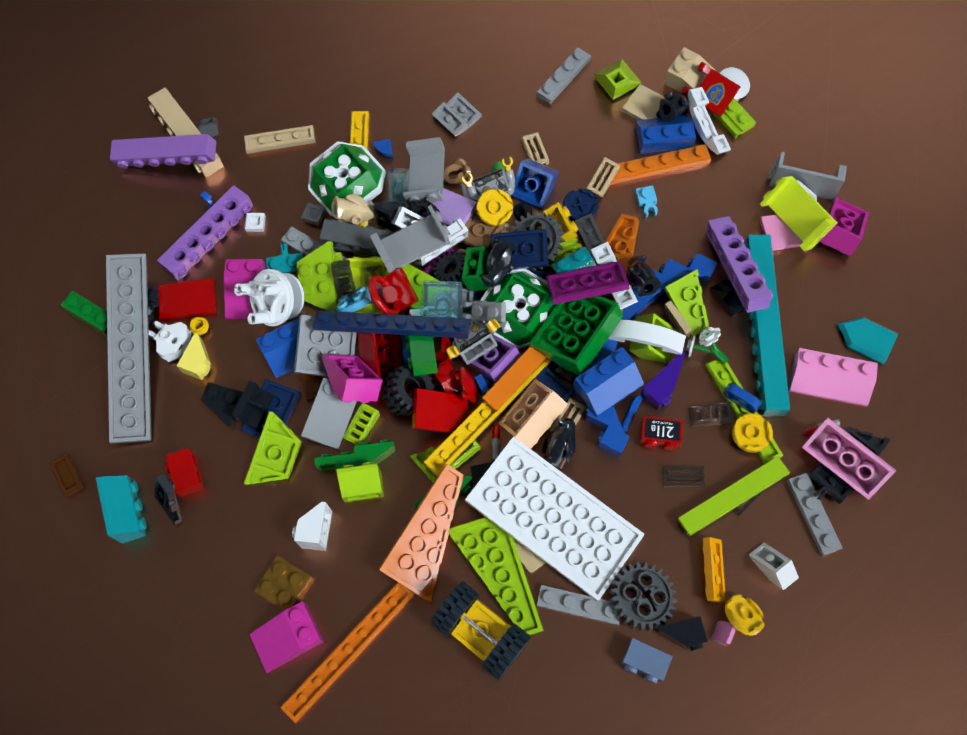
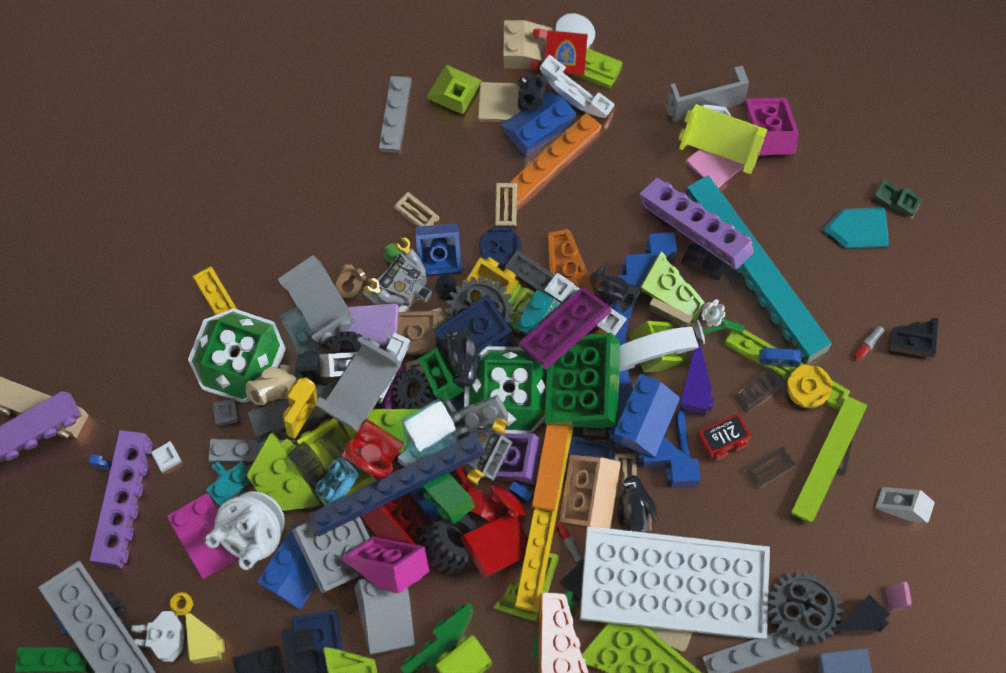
camera: 30 degrees left, 0 degrees up
red tile [158,278,217,321] -> none
dark grey slope [198,116,219,137] -> none
tan tile [244,125,316,154] -> none
lime slope [343,402,380,445] -> none
blue tile [373,139,393,157] -> none
light grey slope [432,92,482,137] -> none
yellow tile [476,189,513,226] -> none
medium azure plate [635,186,658,218] -> none
light orange plate [702,537,726,603] -> none
yellow tile [725,594,765,636] -> none
light grey plate [787,473,843,556] -> none
bright pink slope [789,348,878,407] -> none
bright pink slope [802,418,896,500] -> none
black plate [808,463,854,504] -> none
none -> yellow plate [283,378,318,439]
none -> dark green slope [872,179,922,216]

